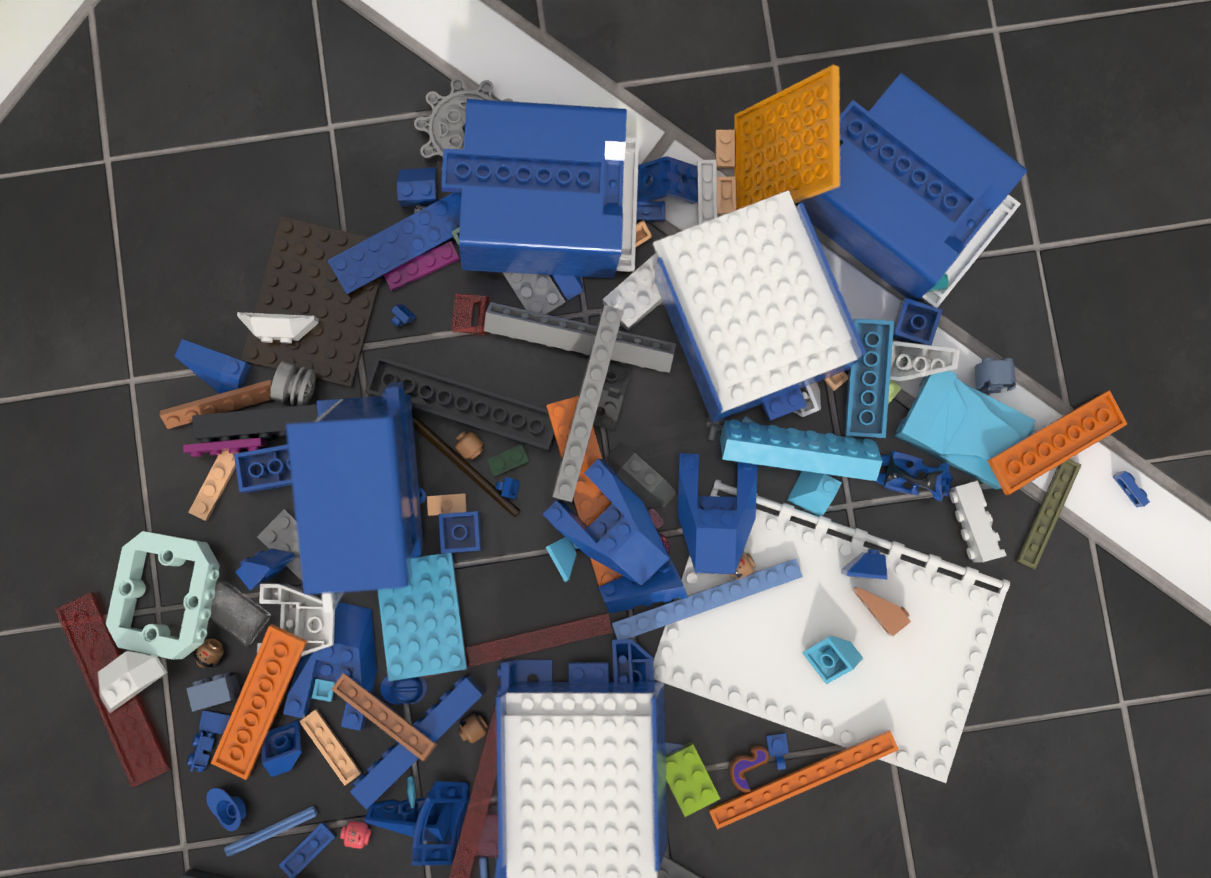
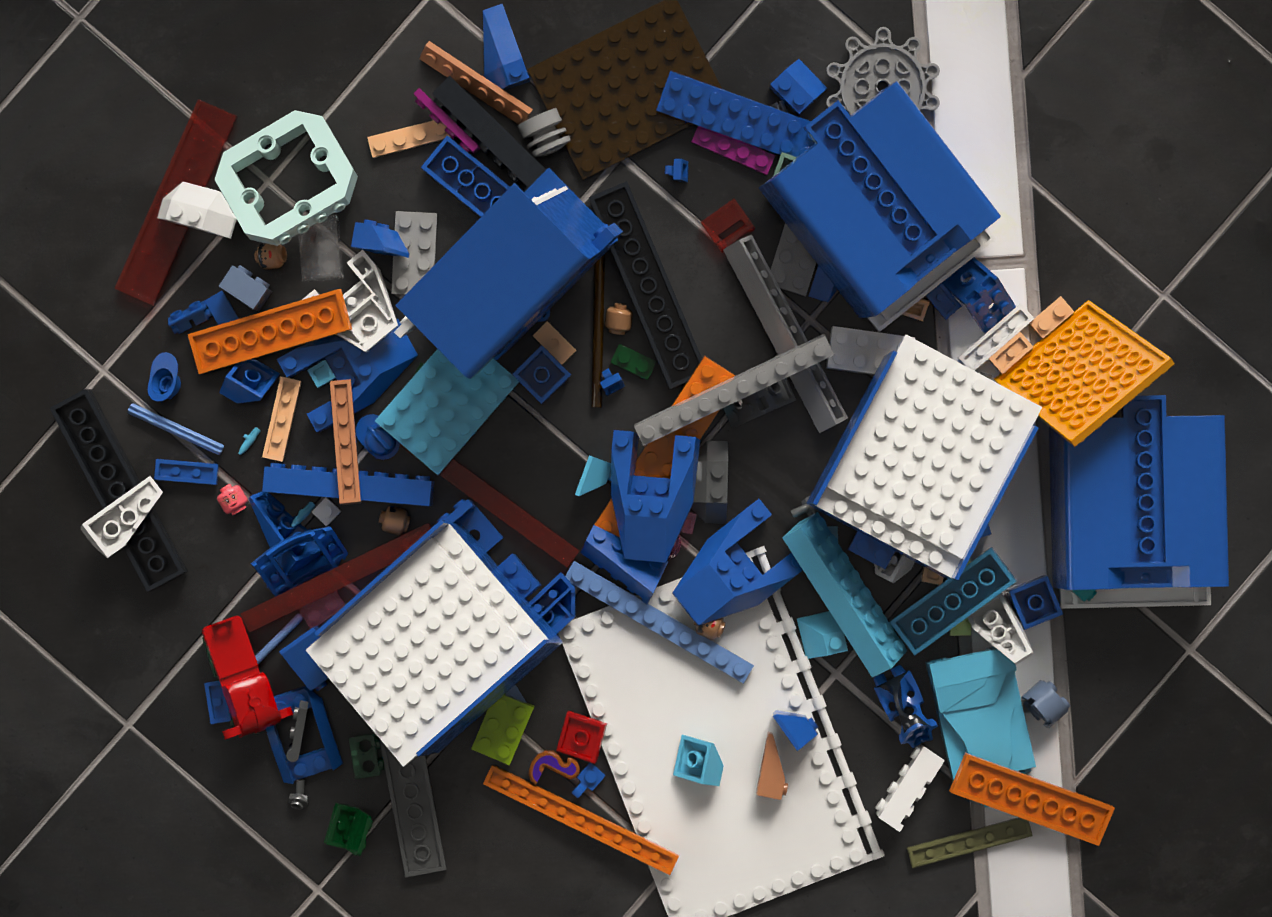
camera: 45 degrees right, 5 degrees up
white wedge [237,312,319,344] -> none
blue plate [1113,471,1150,508] -> none
none -> medium azure helmet [238,427,261,455]
none -> white plate [312,497,342,526]
none -> red tile [556,711,607,764]

